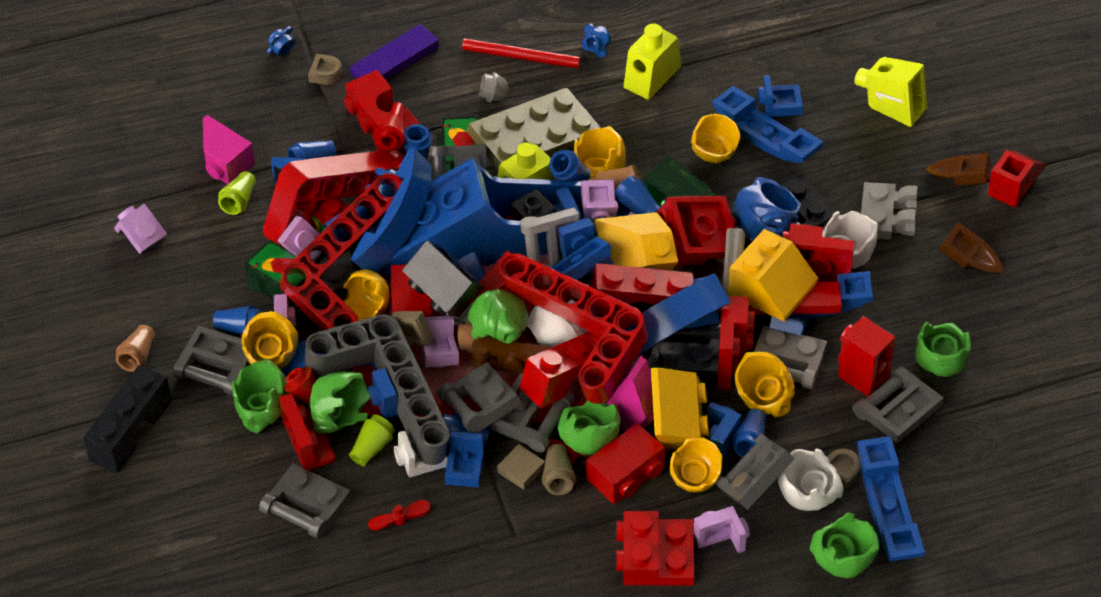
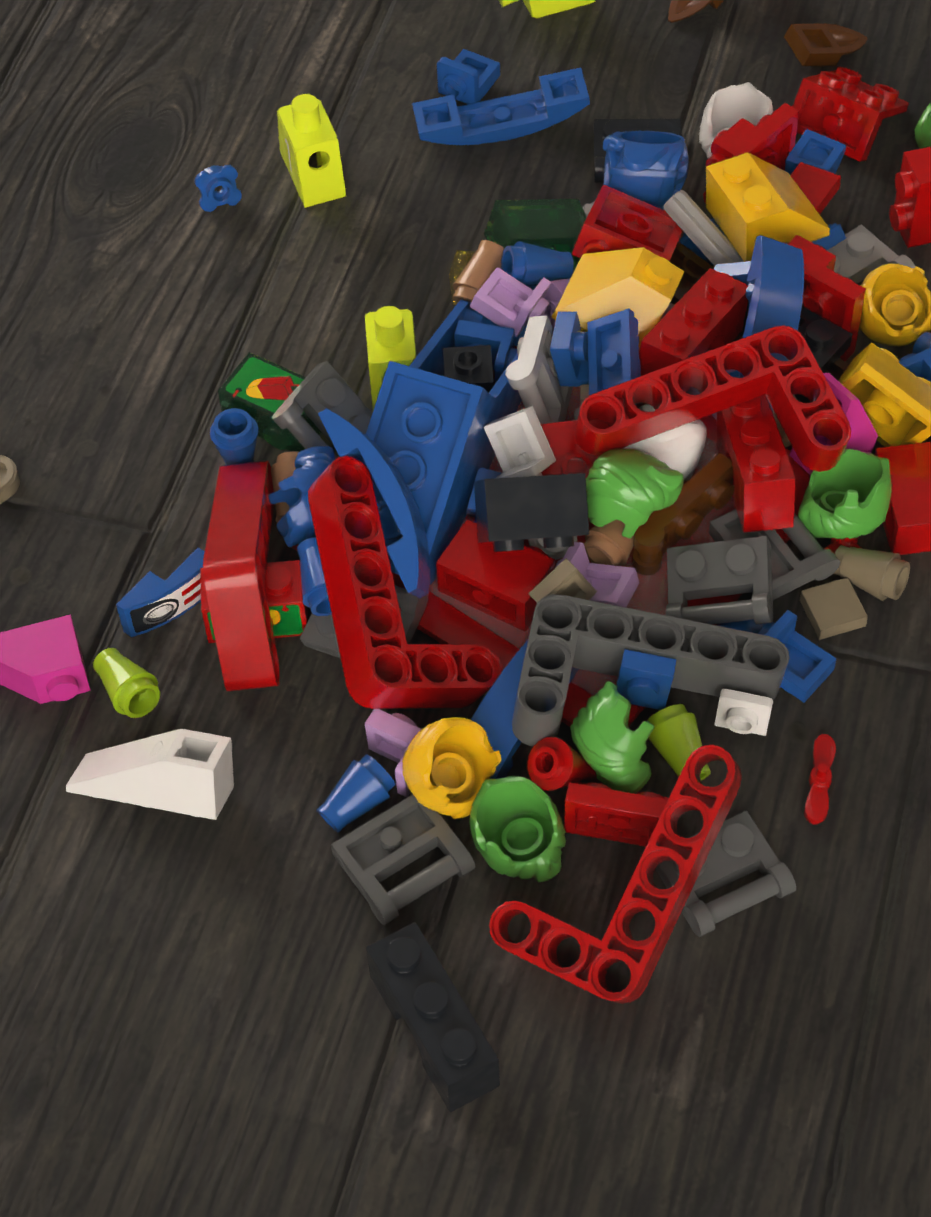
camera: 55 degrees left, 5 degrees up
lavender bracket [114,204,167,254] -> none
medium nougat cone [116,325,155,372] -> none
brick [244,239,304,312] -> none
lavender bracket [277,216,322,261] -> none
blue cone [288,140,336,160] -> none
yellow hair [343,269,390,320] -> none
red arch [344,70,420,156] -> none
dark purple tile [350,24,439,80] -> none
red cone [374,102,405,150] -> none
red bar [462,38,581,69] -> none
plate [466,88,601,170] -> none
light grey plate [479,72,509,103] -> none
blue cone [549,150,590,181] -> none
yellow hair [574,126,626,181] -> none
yellow hair [690,113,740,164] -> none
light grey plate [861,182,918,240] -> none
none -> white slope [66,729,234,820]
none -> white bracket [484,406,556,479]
none -> red beam [489,745,742,1004]
none -> red bracket [792,67,909,162]

